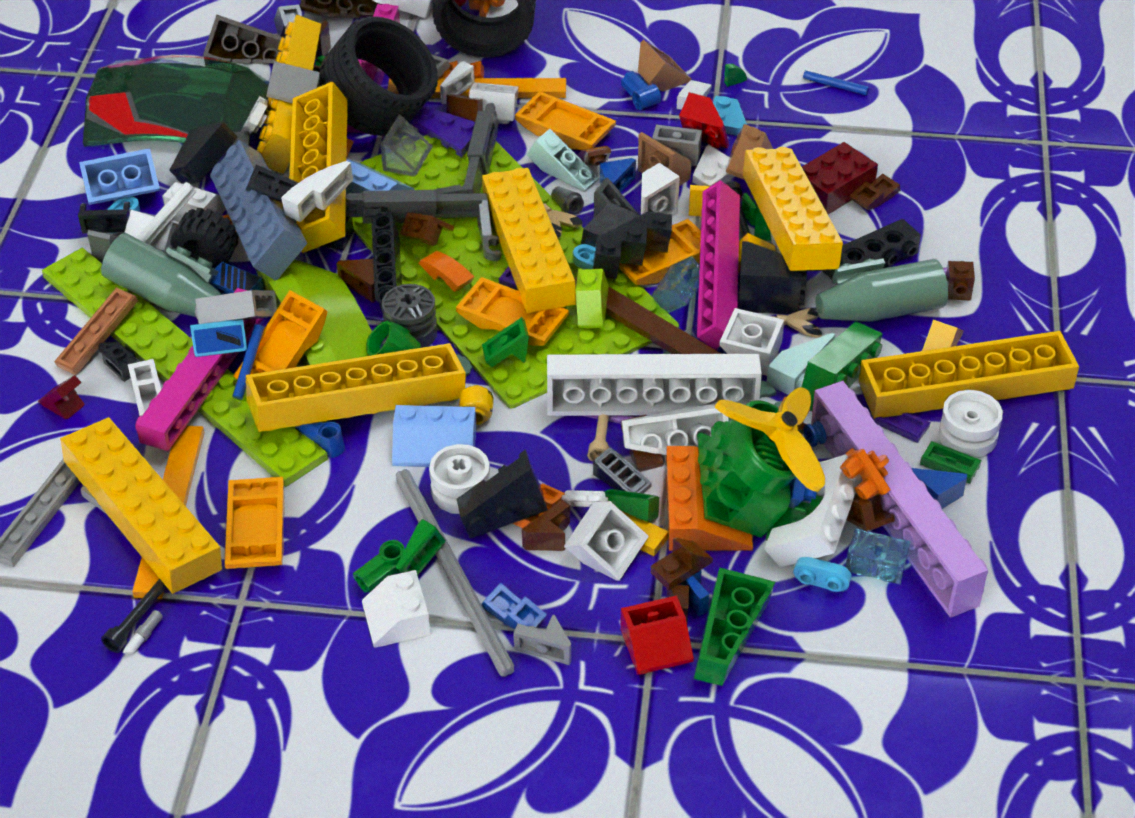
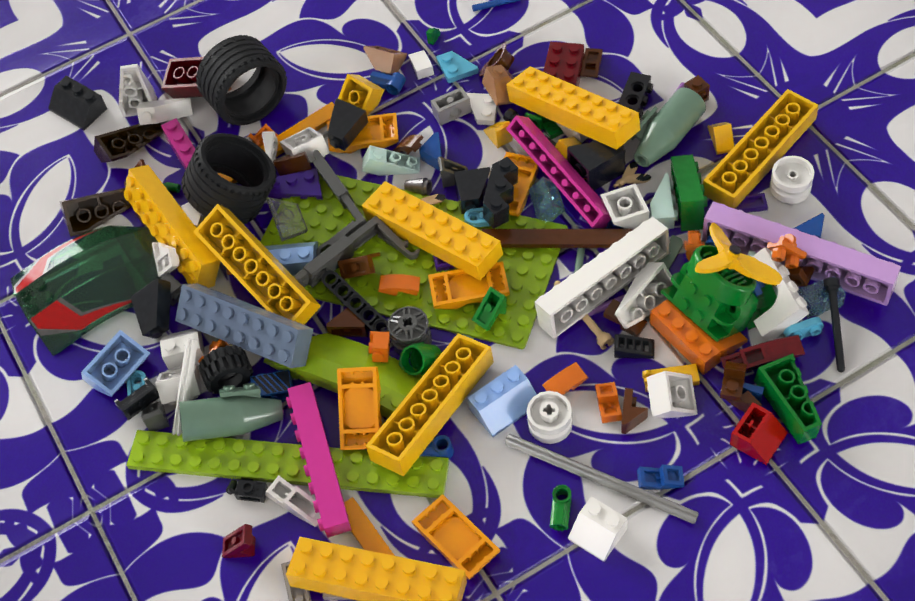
camera: 30 degrees left, 10 degrees up
nougat tile [54,287,138,375] -> none
slope [190,319,247,357] -> none
light grey slope [195,290,277,324] -> none
blue bar [232,324,264,400] -> none
black hinge [245,164,299,202] -> none
light grey slope [266,61,320,103] -> none
dark grey brick [274,4,303,38] -> none
white slope [281,161,353,222] -> none
green slope [396,519,446,576] -> none
black wedge [456,450,548,539] -> none
yellow head [459,385,494,425] -> none
light grey slope [514,615,571,665] -> none
white axle [561,490,608,507] -> none
lime slope [576,269,609,329] -> none
green slope [604,489,660,522] -> none
medium nougat slope [638,132,691,187] -> none
white slope [641,163,680,216] -> none
red slope [679,92,729,149] -> none
green tile [920,441,982,484] -> none
none -> black slope [327,98,368,151]
none -> yellow slope [338,74,385,115]
none -> orange brick [368,331,390,363]
none -> reddish brown piece [479,43,515,76]
none -> orange slope [542,362,589,395]
none -> dark red slope [720,335,805,372]
none -> black piece [823,277,845,372]

